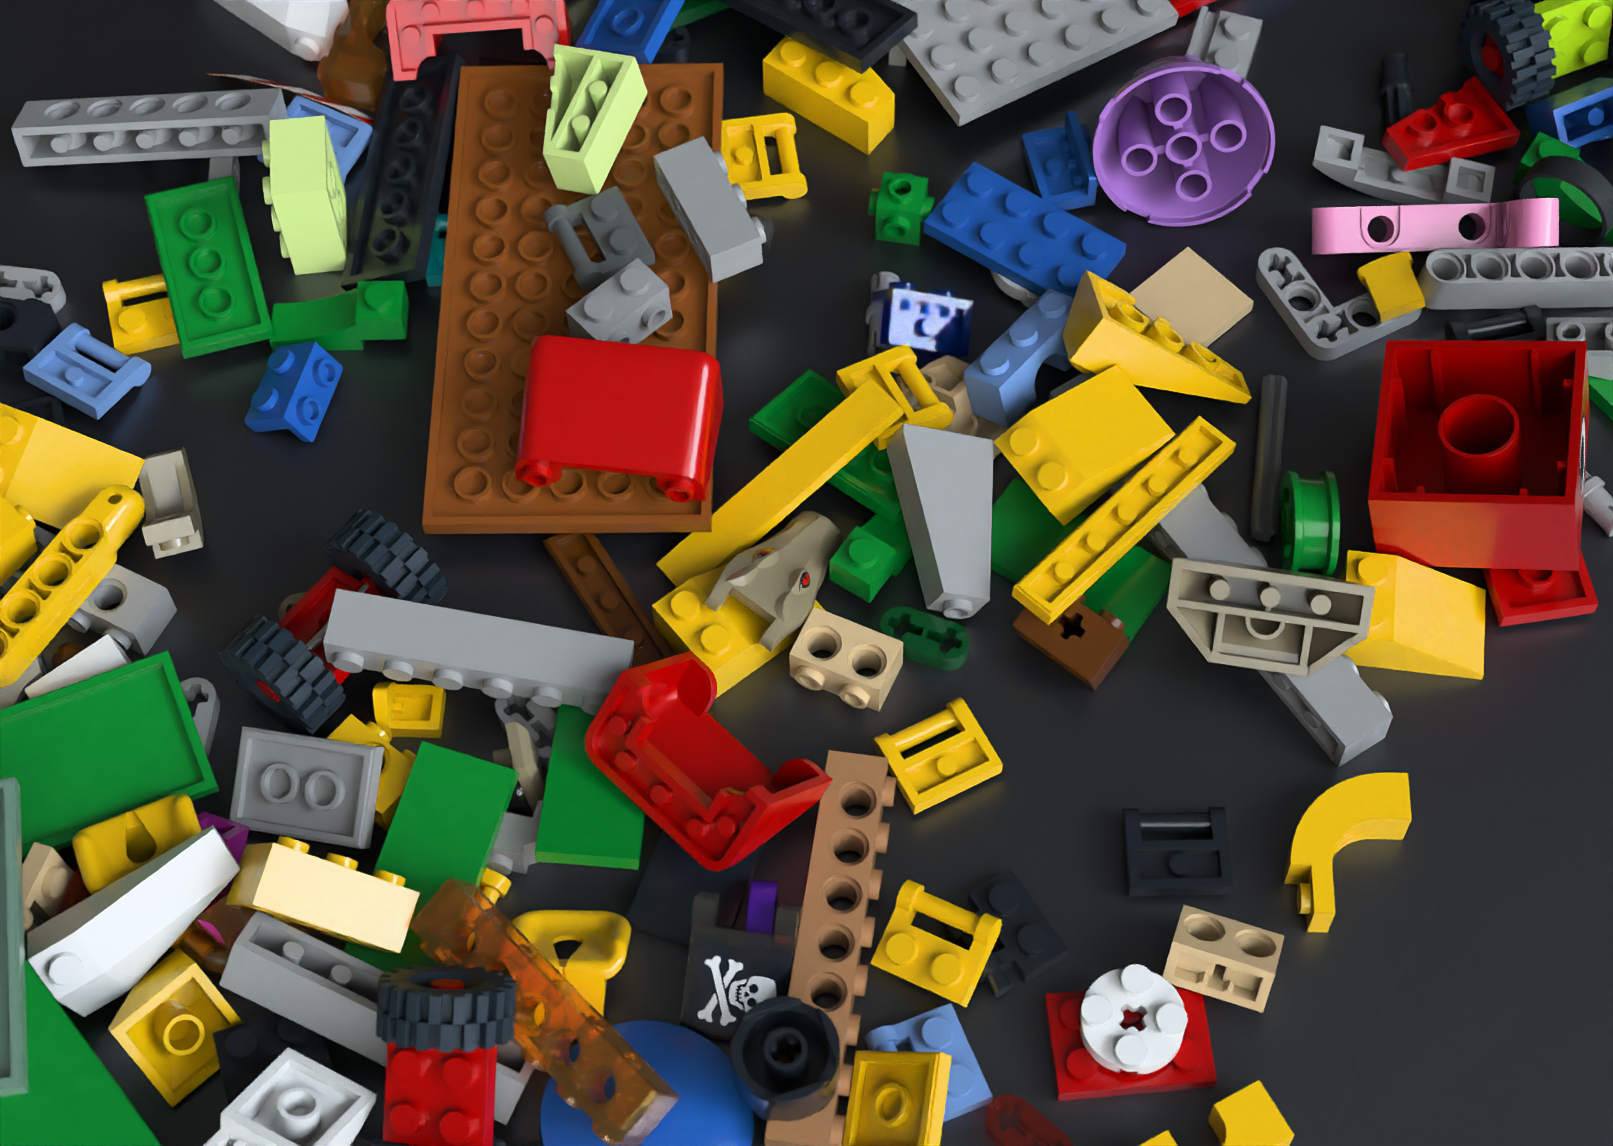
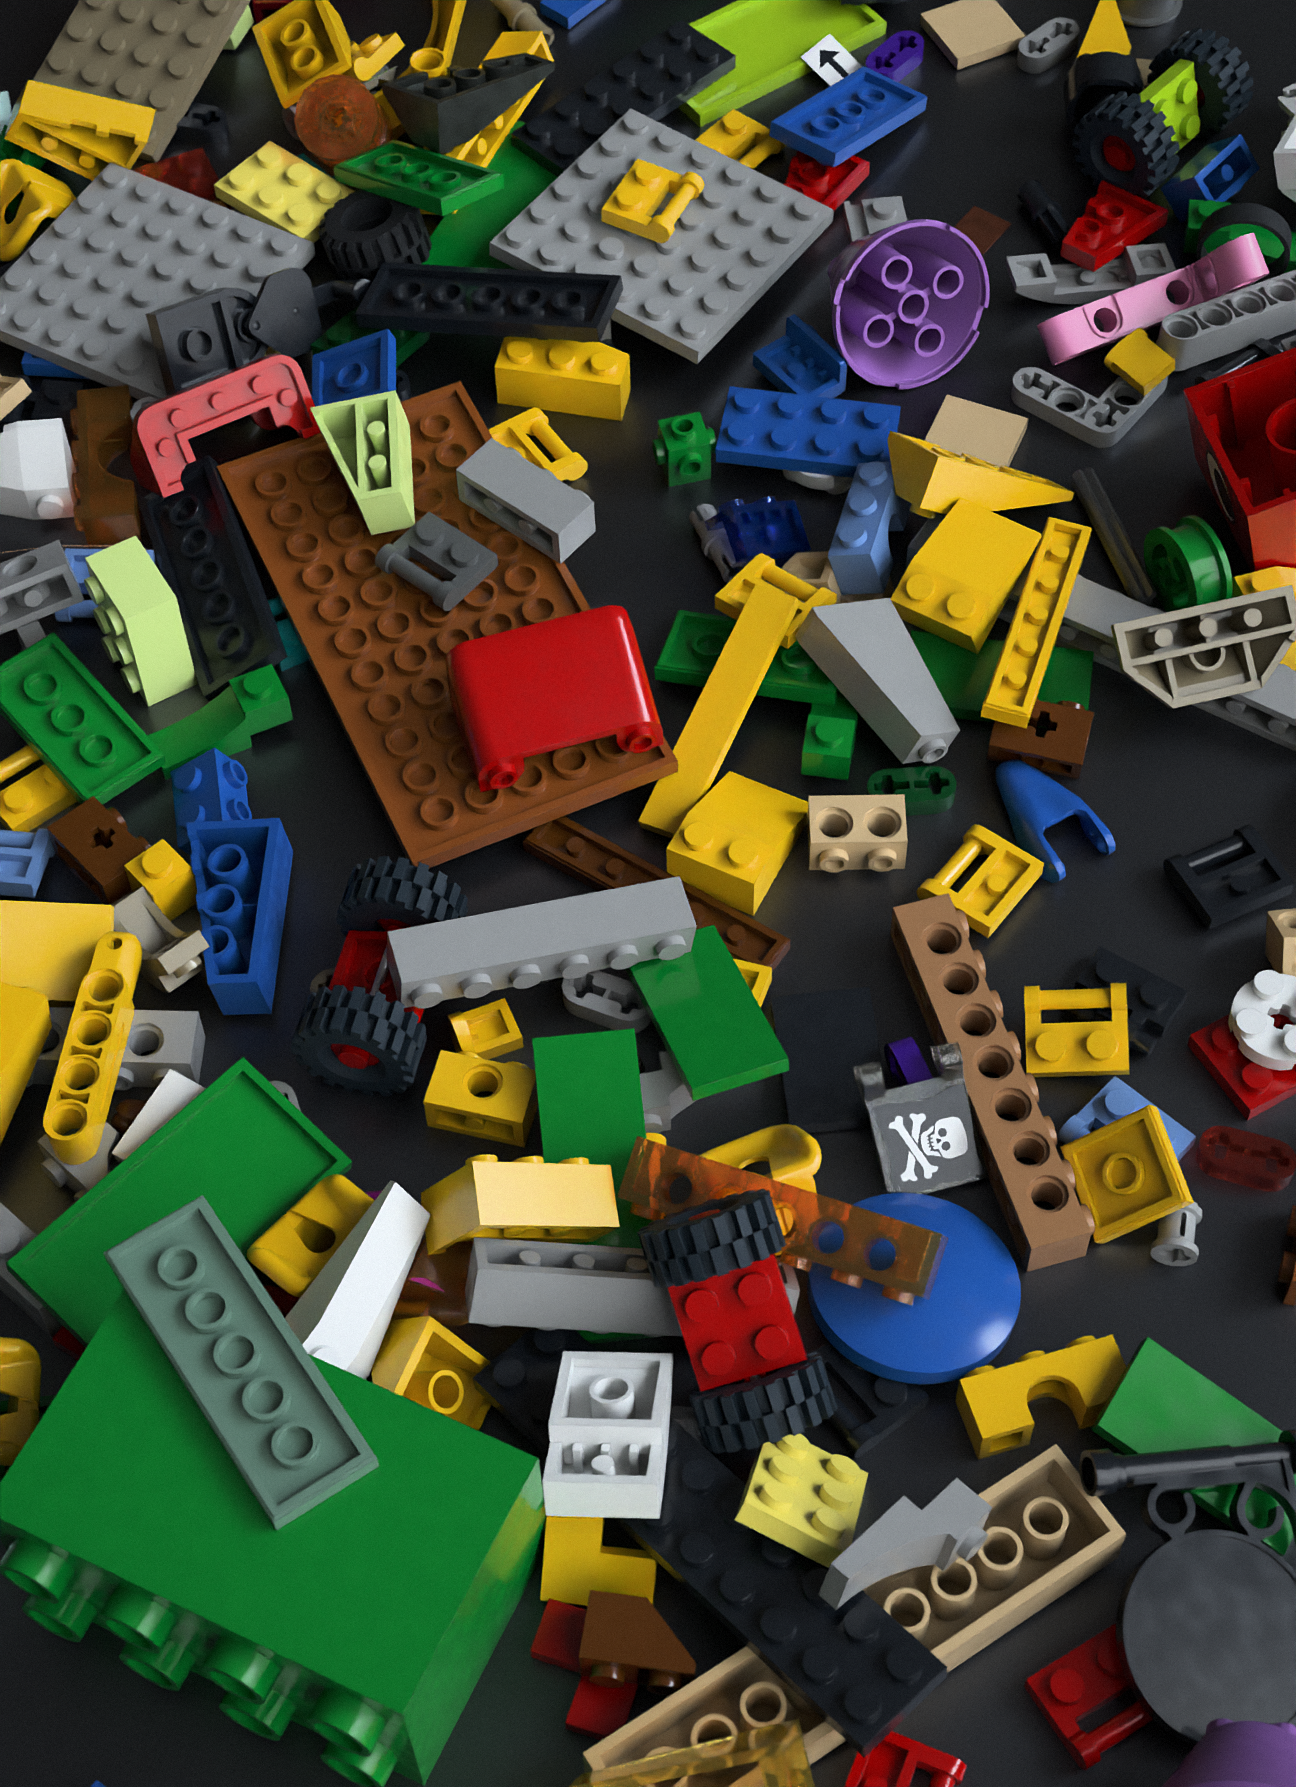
camera: 25 degrees left, 5 degrees down
light grey tile [229,726,384,849] -> none
dark tan piece [493,721,546,814] -> none
light grey brick [566,258,673,344] -> none
red windscreen [585,651,833,871] -> none
dark tan animal [703,511,843,652] -> none
black brick [731,996,840,1121] -> none
none -> reddish brown brick [47,796,151,905]
none -> yellow brick [124,839,197,921]
none -> blue wedge [186,818,293,1015]
none -> copper sticker [954,206,1012,254]
none -> blue animal [995,759,1116,883]

